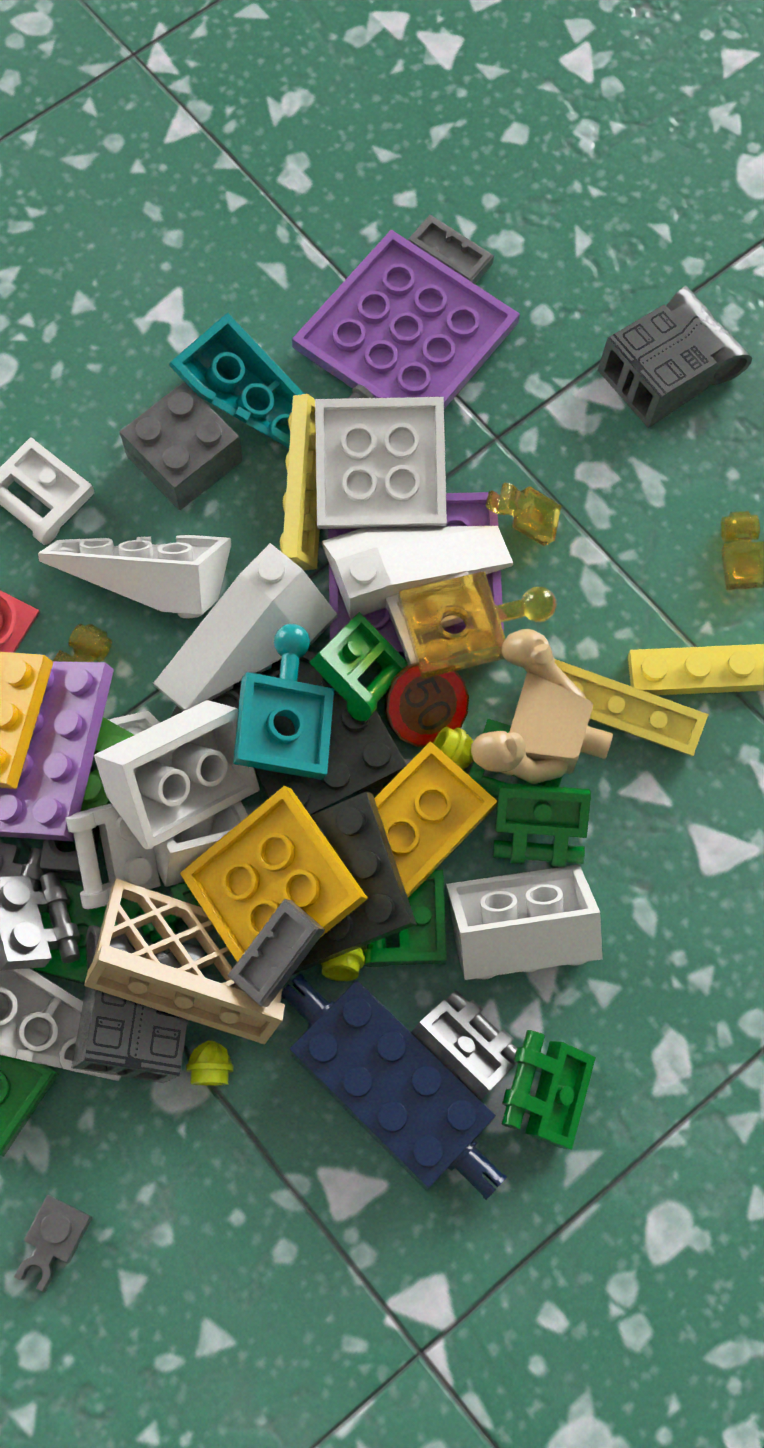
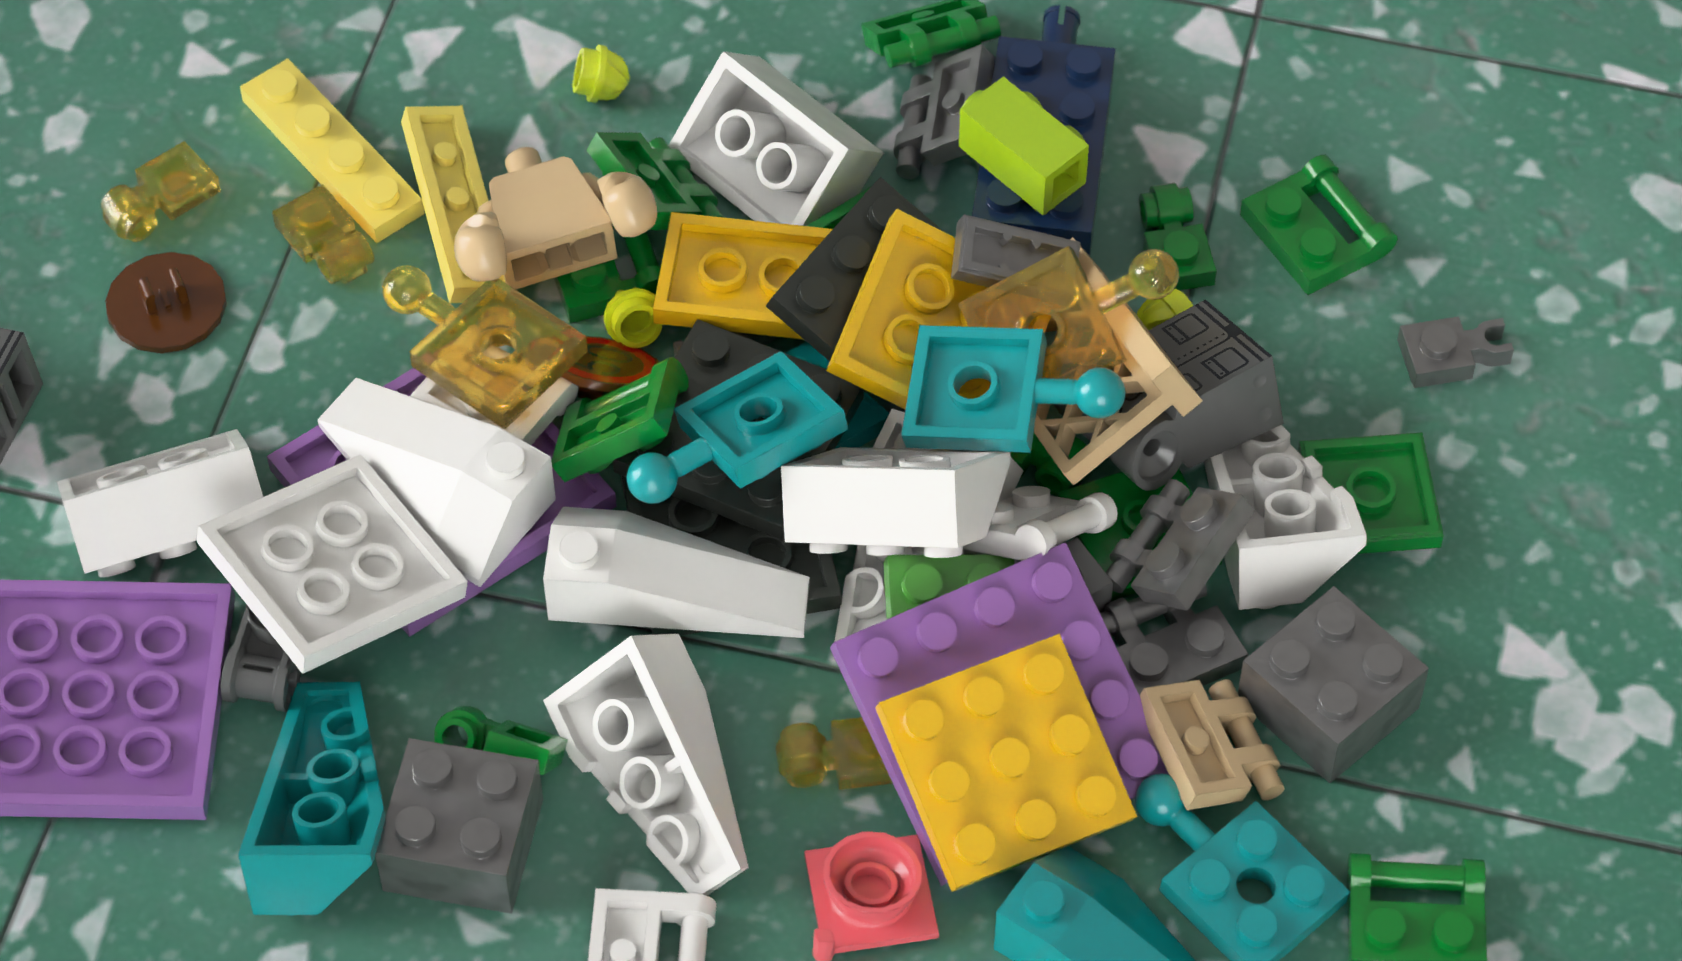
camera: 125 degrees left, 15 degrees down
light yellow plate [280,394,320,570] -> none
clear yellow plate [486,483,561,546] -> none
none -> white slope [57,429,263,577]
none -> reddish brown piece [105,252,227,354]
none -> clear yellow plate [272,184,375,284]
none -> green plate [434,706,568,775]
none -> neon yellow plate [573,45,630,103]
none -> teal plate [901,325,1126,453]
none -> clear yellow plate [958,246,1179,406]
none -> lime brick [959,76,1089,215]
none -> green plate [1139,183,1217,293]
none -> green plate [1240,155,1398,295]

